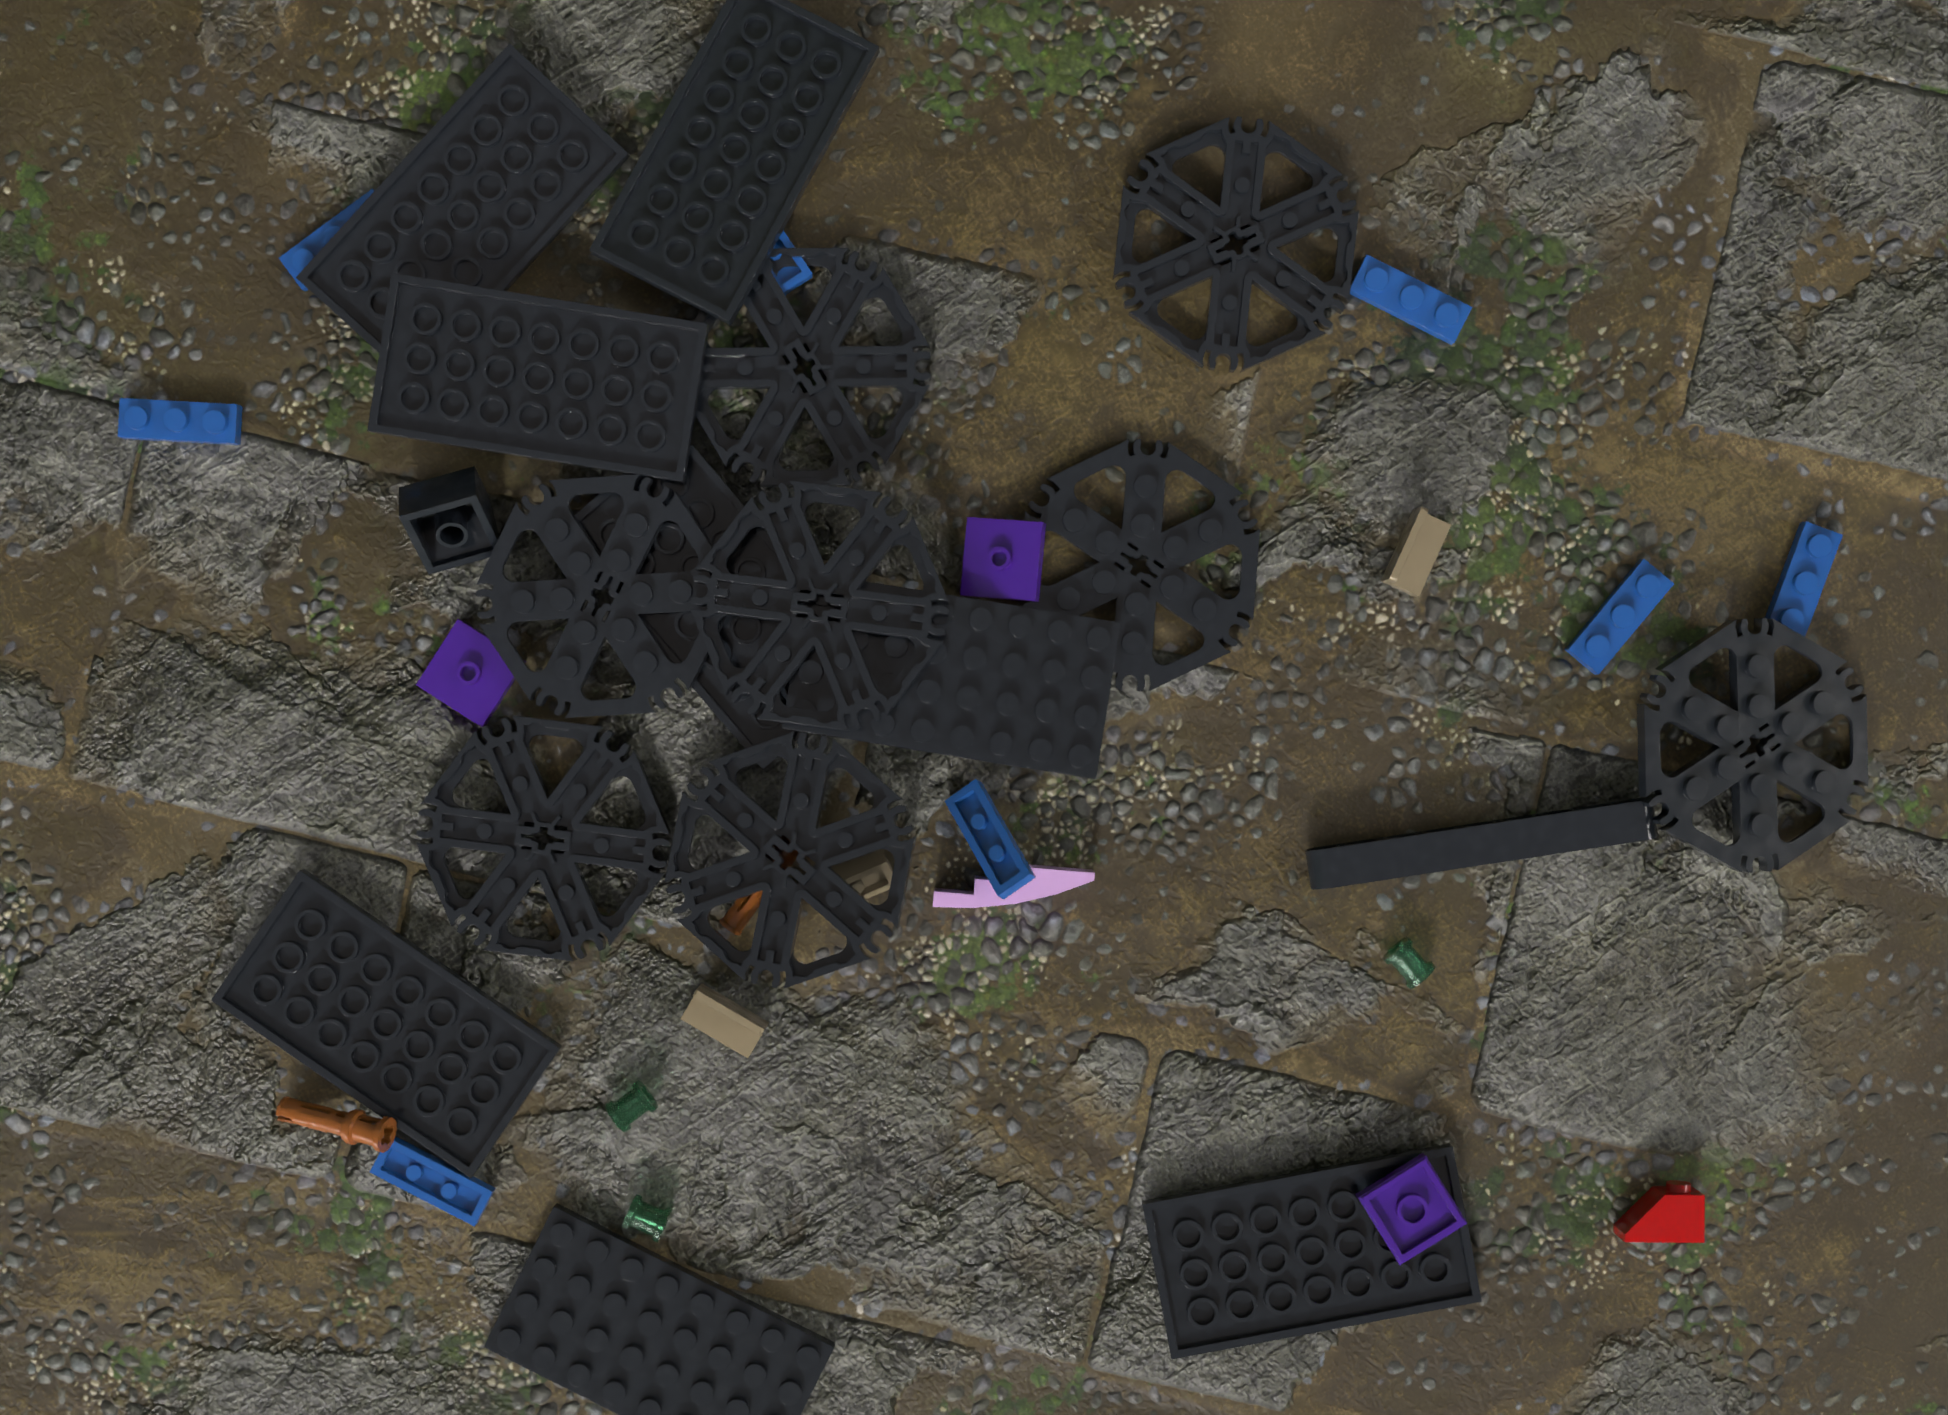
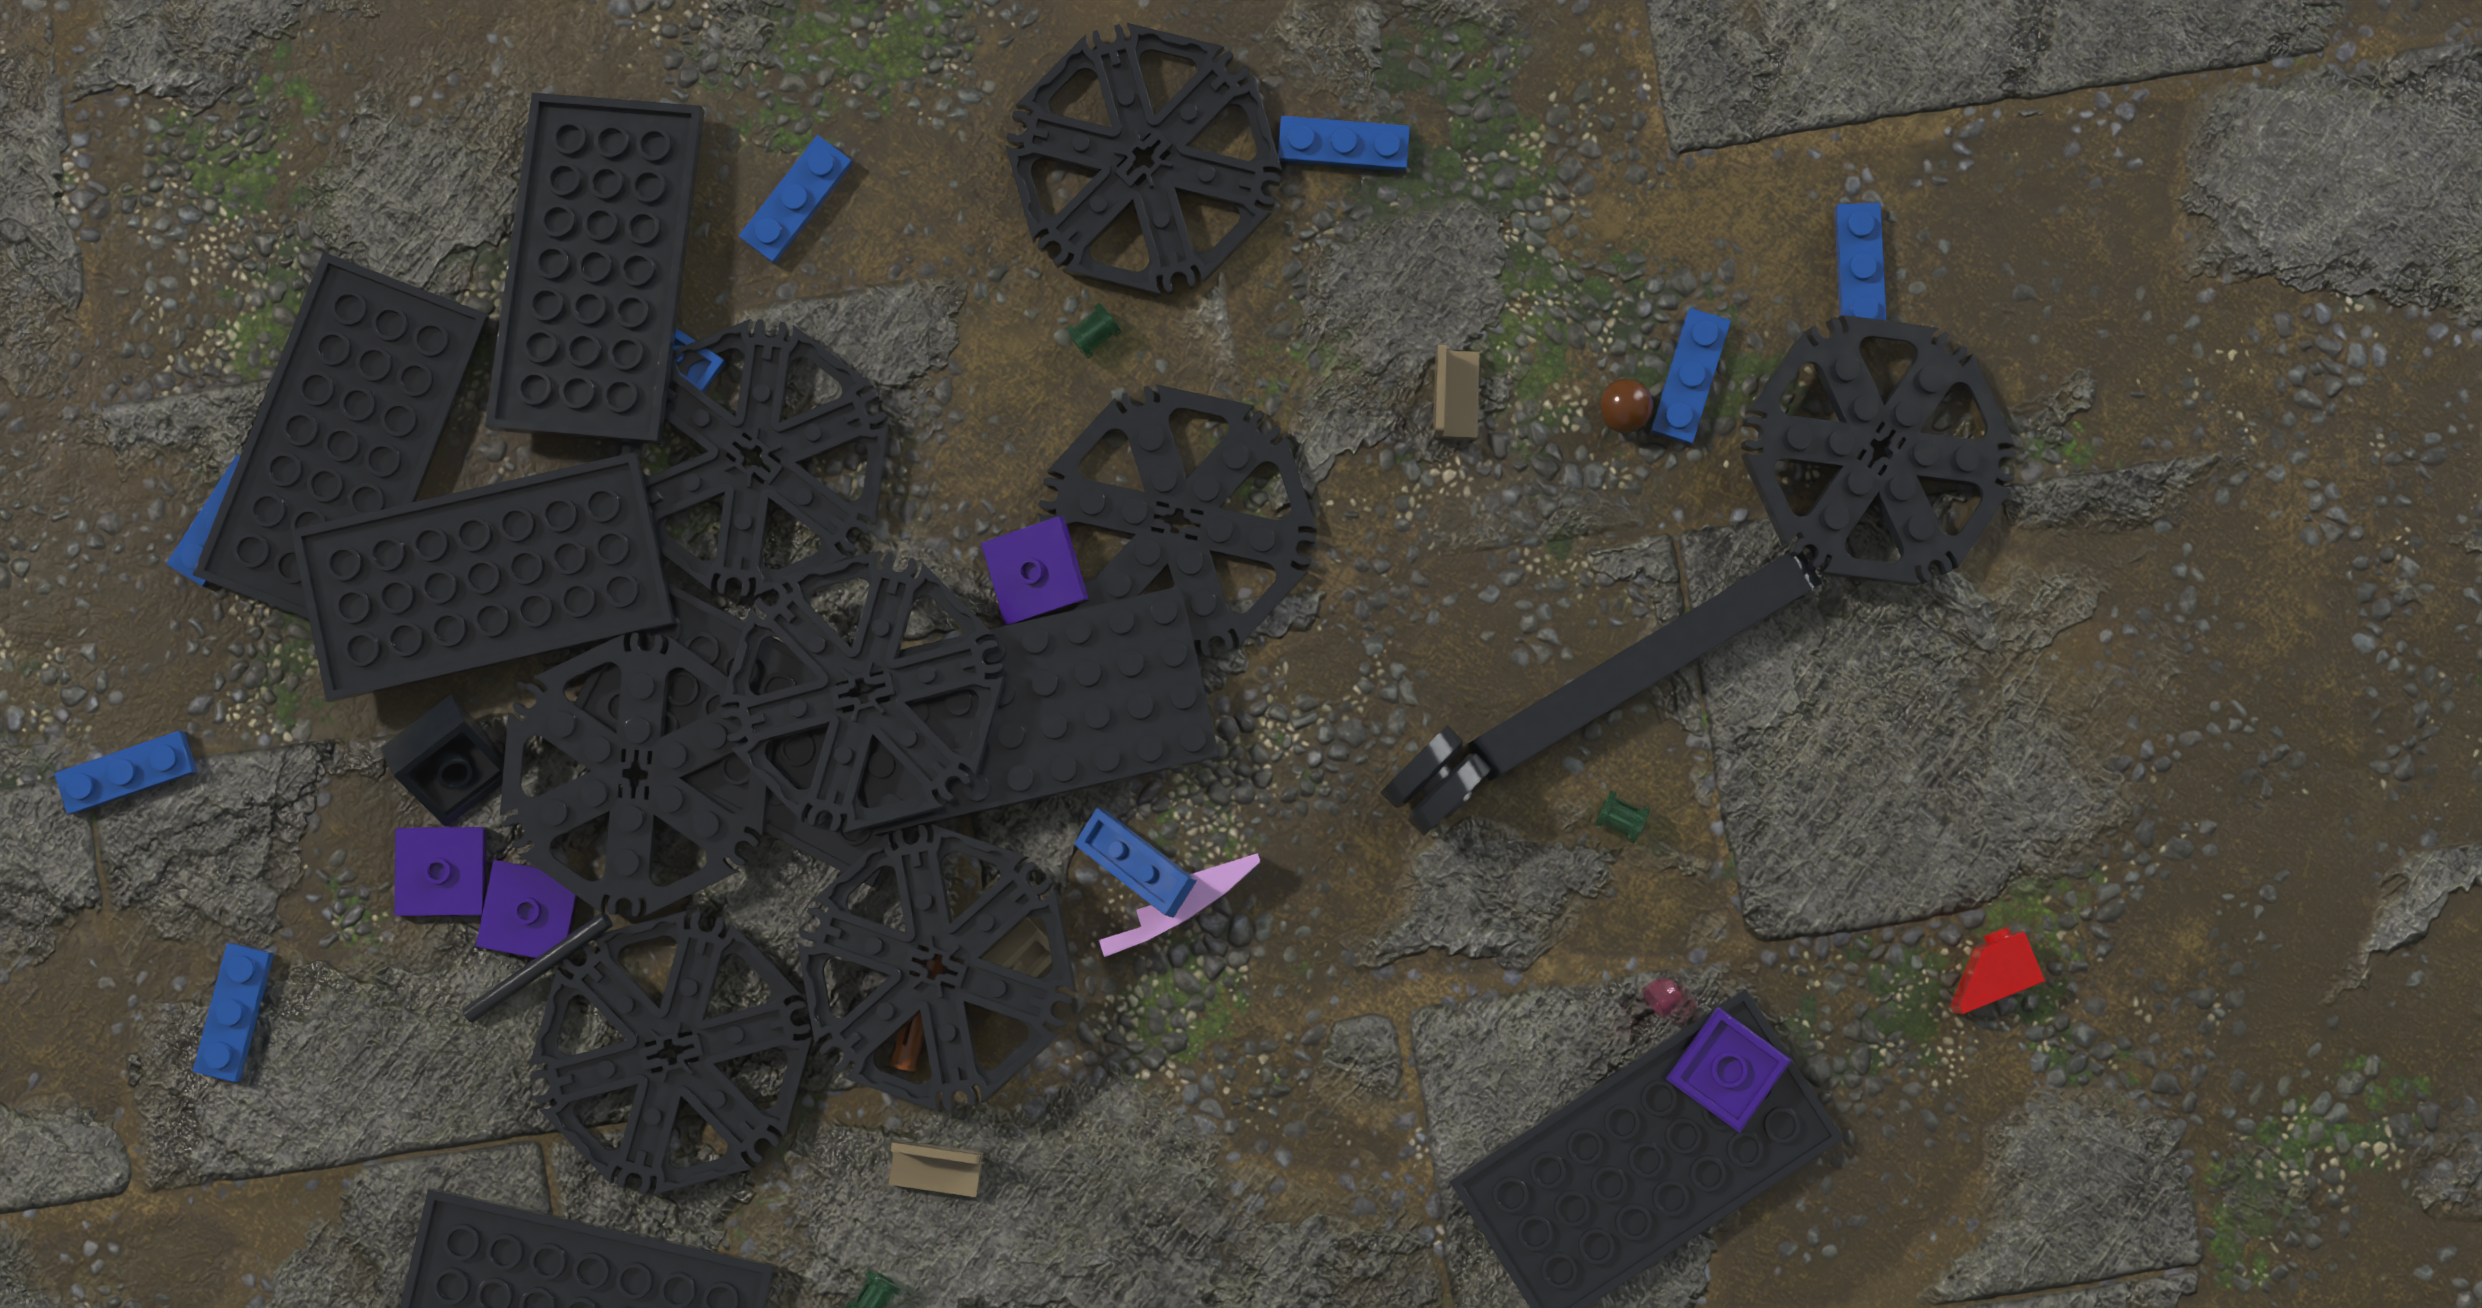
camera: 15 degrees left, 5 degrees down
none -> blue plate [192,943,275,1082]
none -> dark purple plate [394,827,487,916]
none -> black bar [462,912,613,1023]
none -> blue plate [738,135,853,265]
none -> clear green bush [1064,302,1122,359]
none -> black wheel [1380,725,1491,836]
none -> reddish brown piece [1601,379,1654,433]
none -> clear pink hinge [1642,978,1681,1017]

